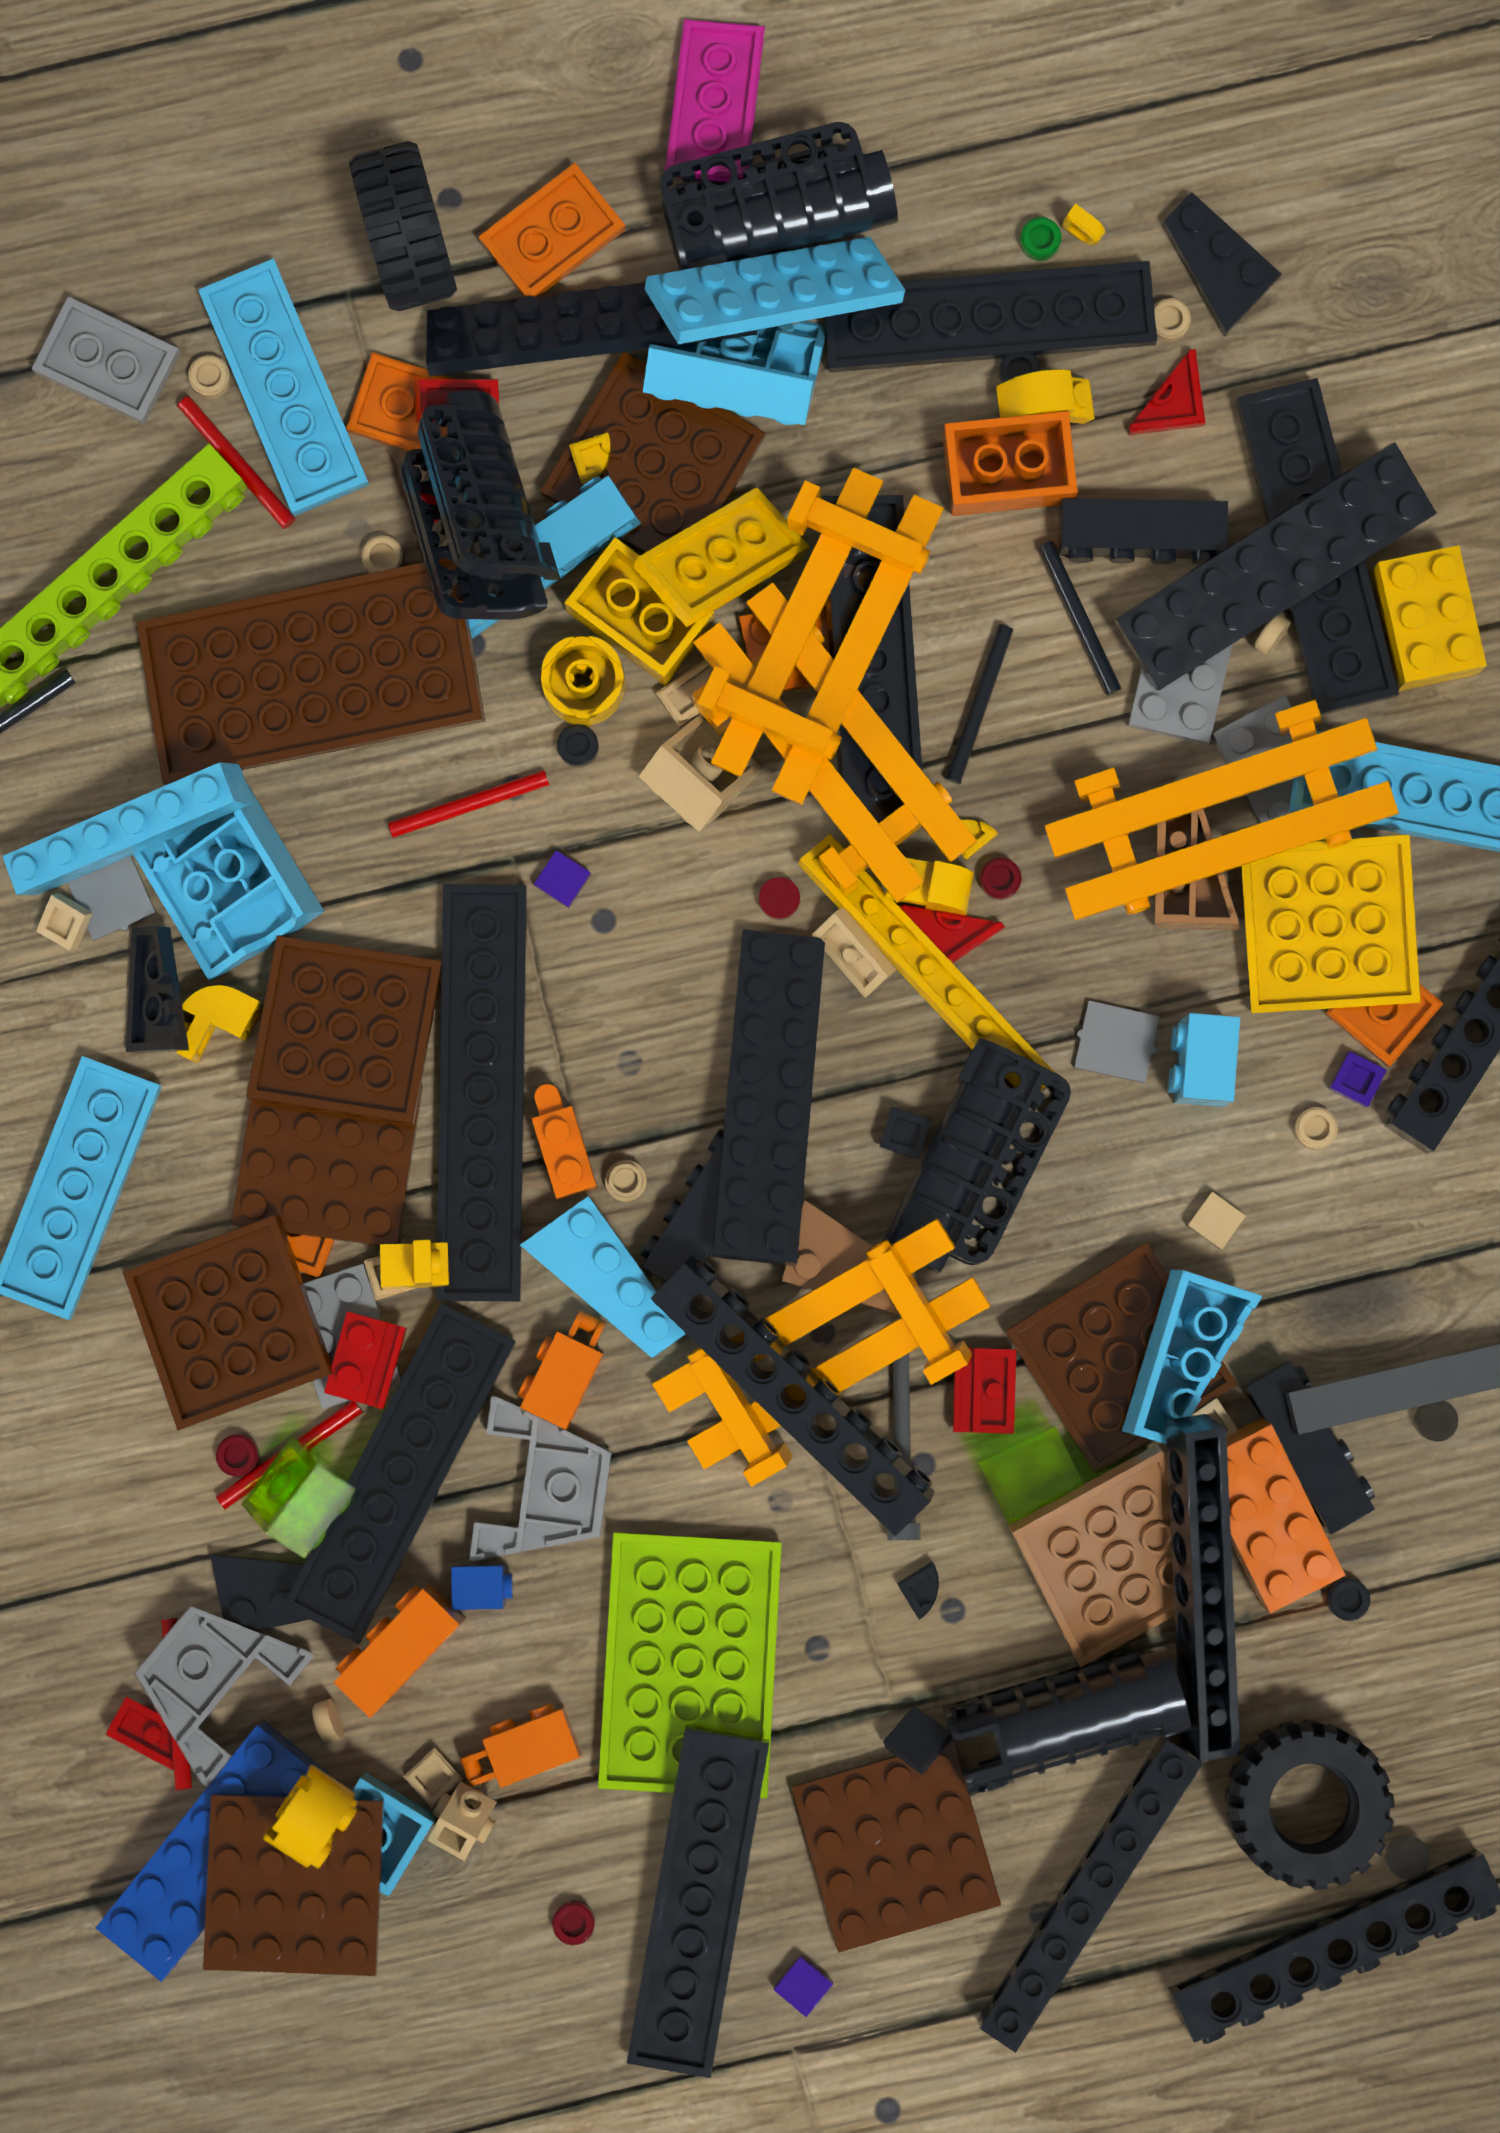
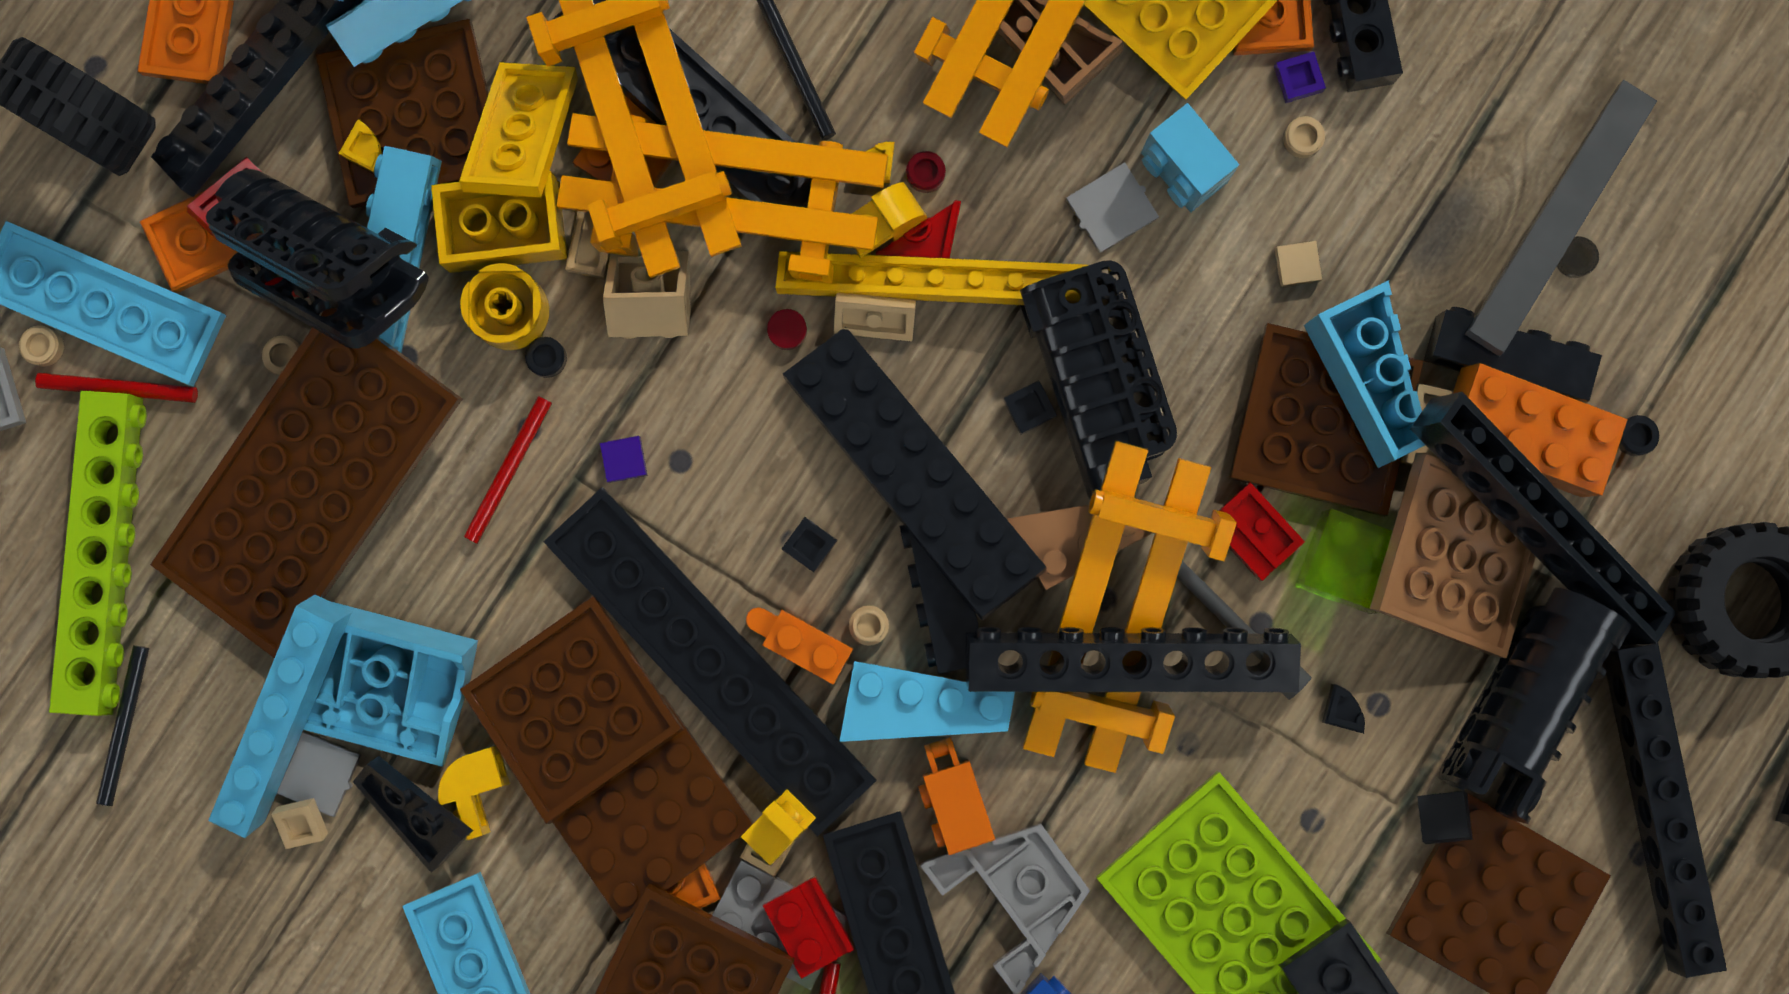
camera: 40 degrees left, 0 degrees up
none -> black plate [782,517,838,573]

